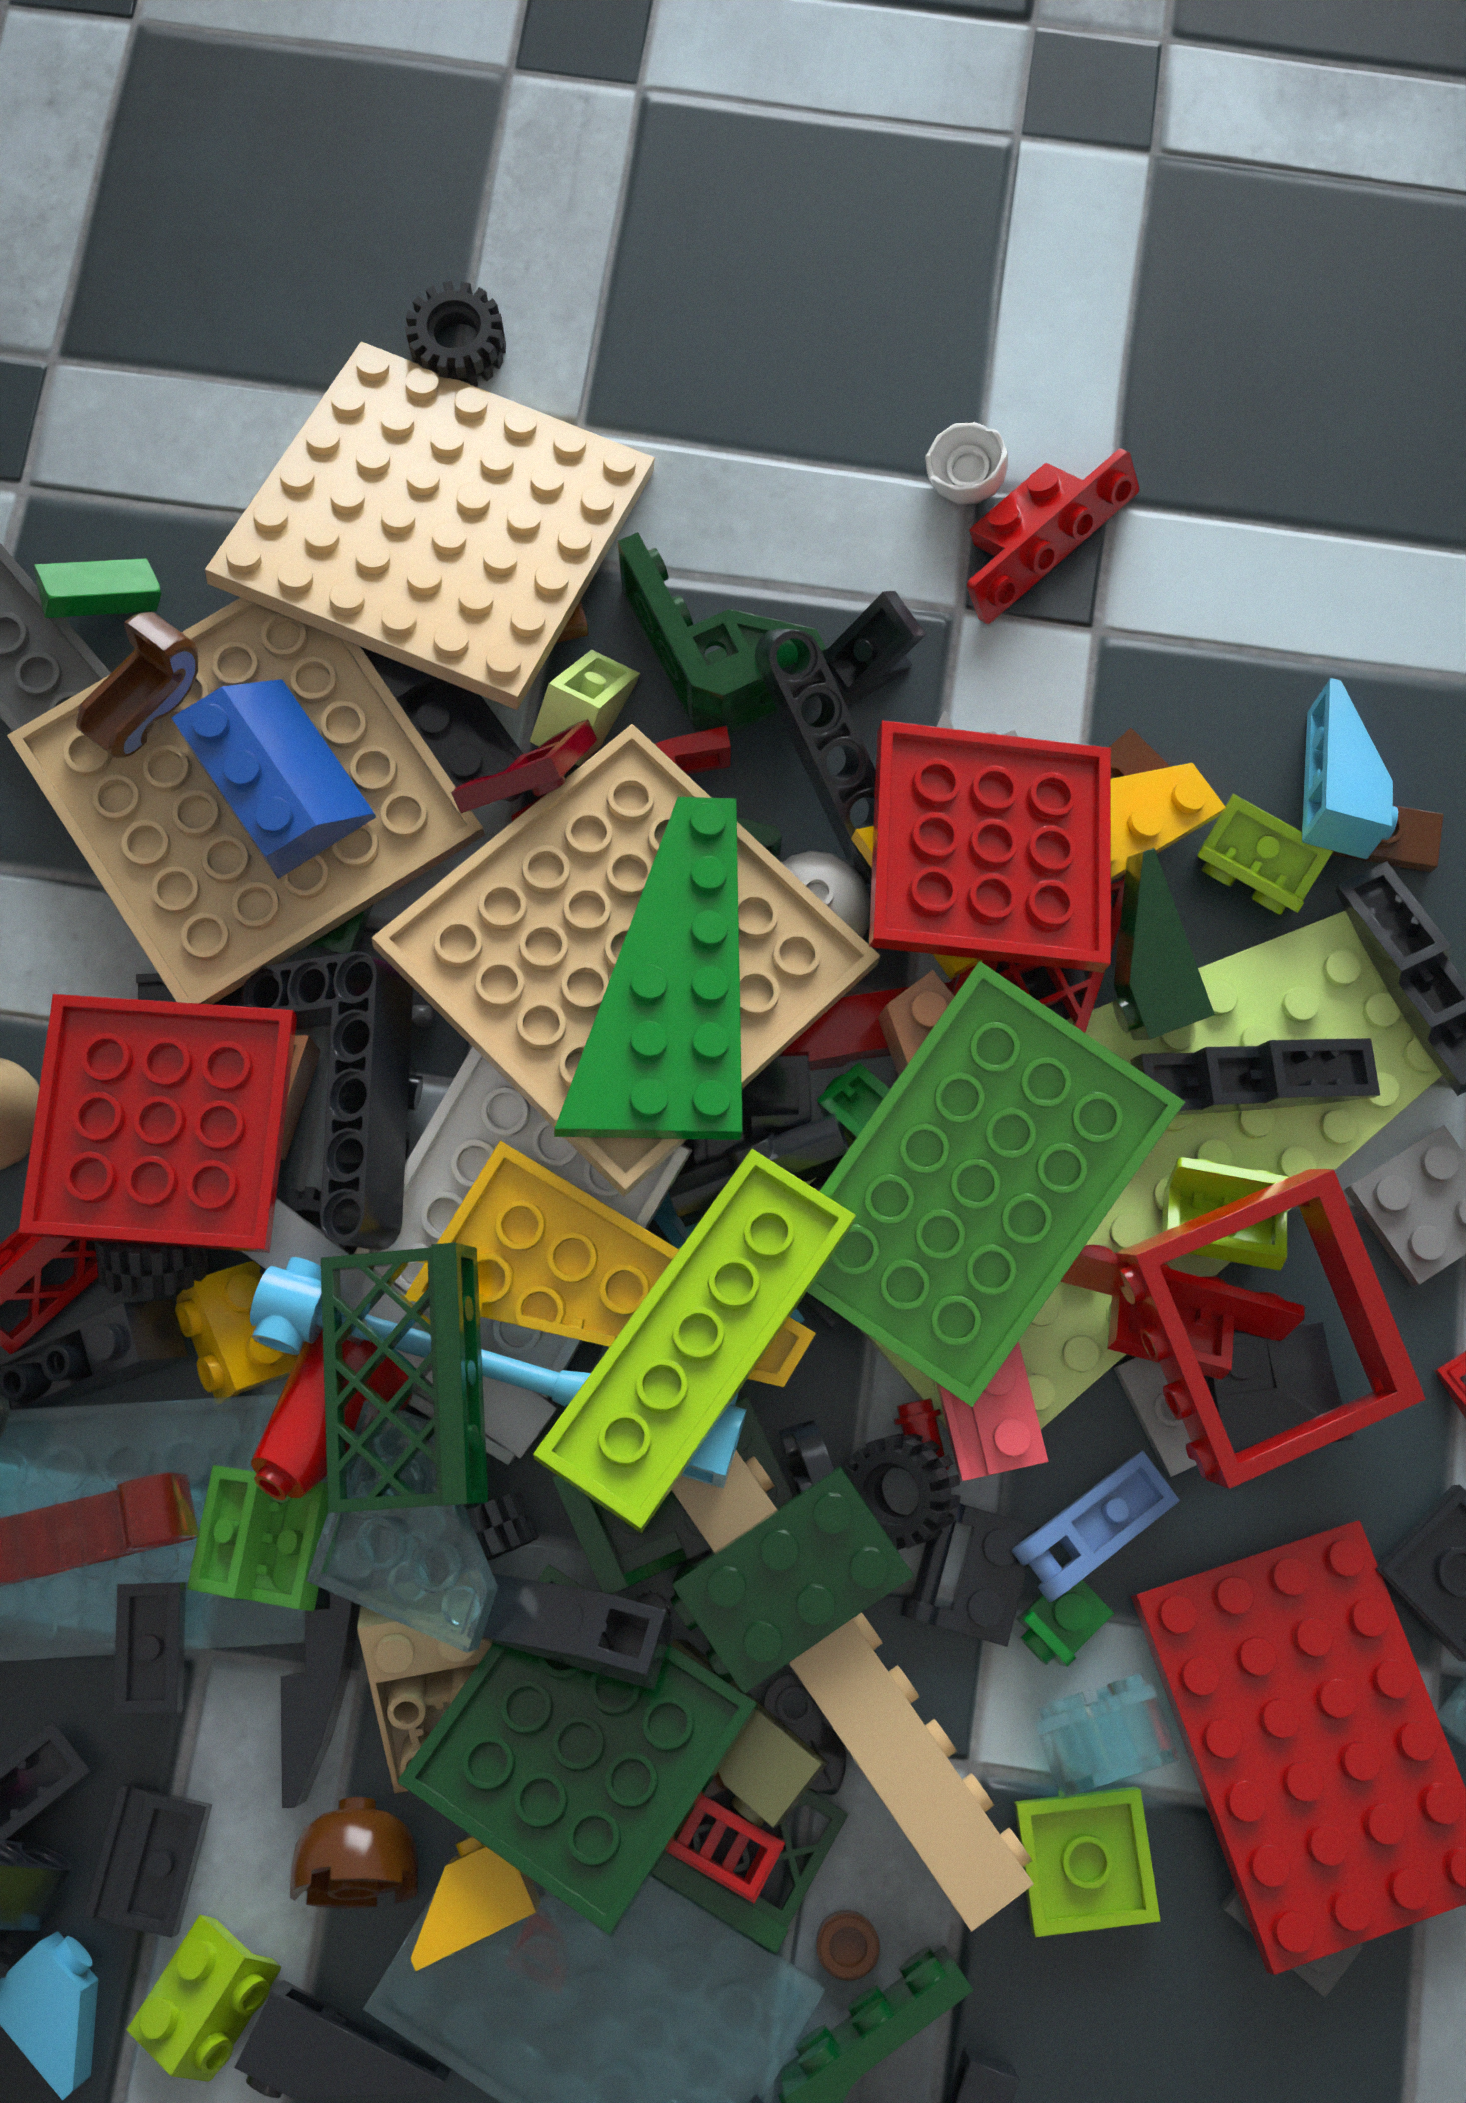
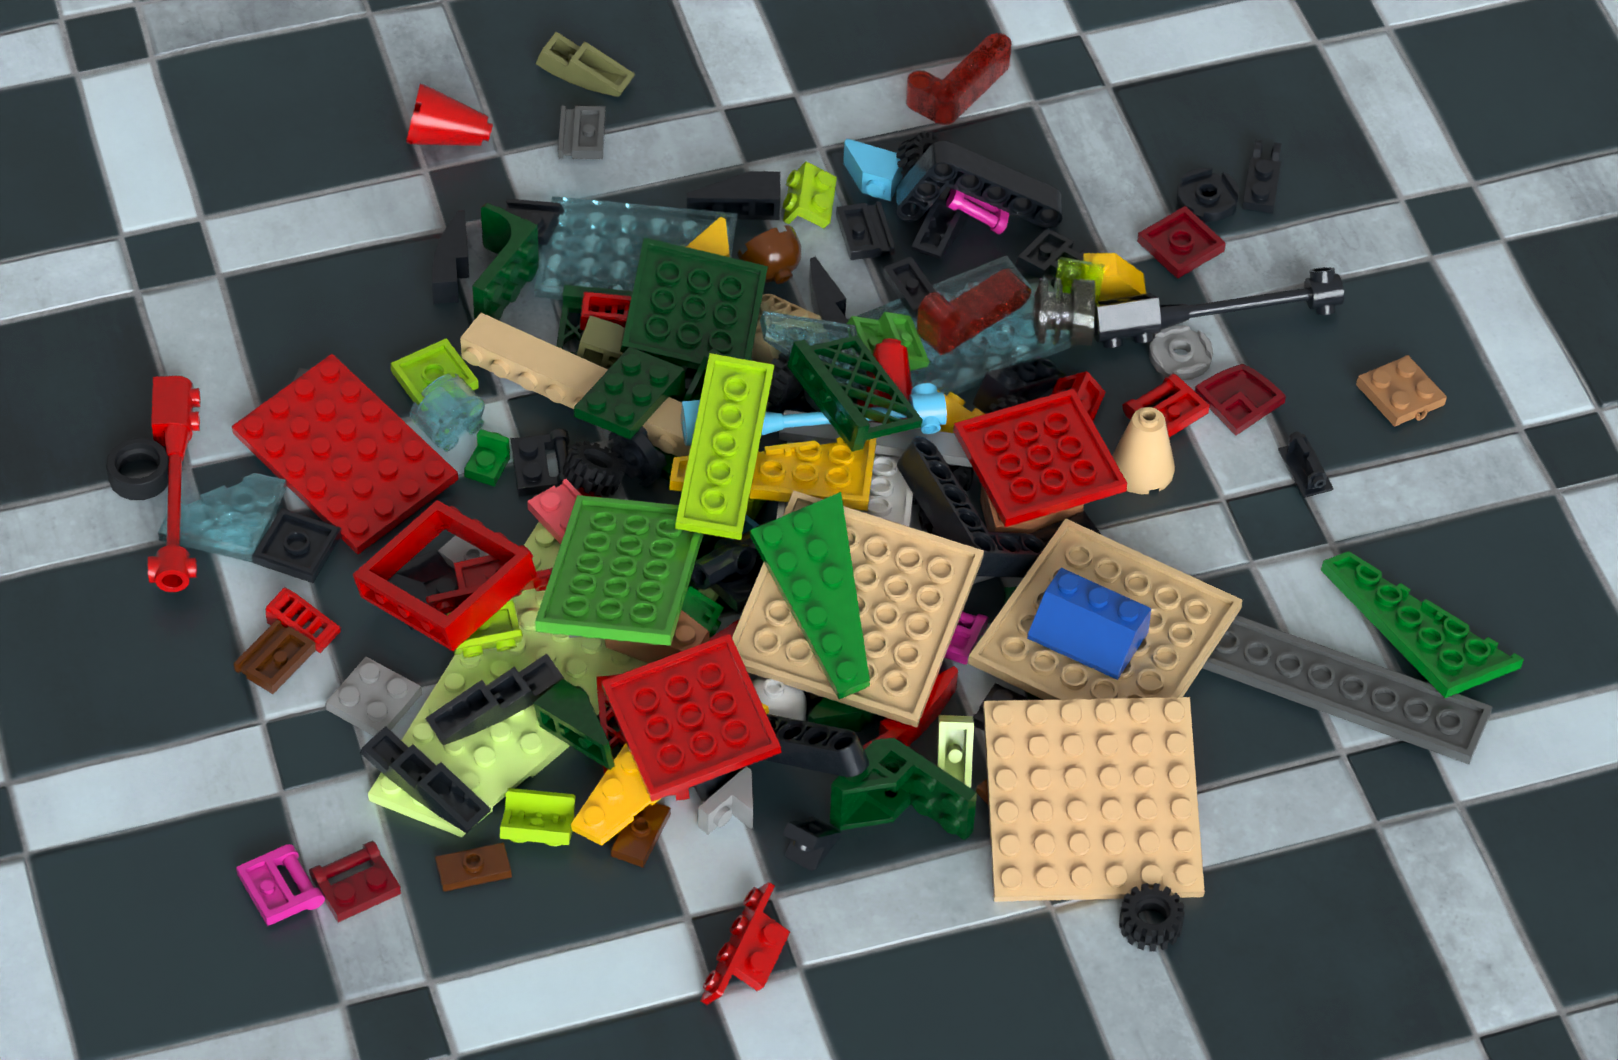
camera: 155 degrees right, 25 degrees down
slope [34,558,162,618] -> none
reddish brown animal [76,612,198,758] -> none
dark red plate [451,719,597,813] -> none
black slope [471,1573,673,1690] -> none
reddish brown tile [816,1910,880,1981] -> none
white hair [925,422,1008,505] -> none
medium blue plate [1012,1451,1180,1602] -> none
medium azure slope [1302,678,1398,859] -> none

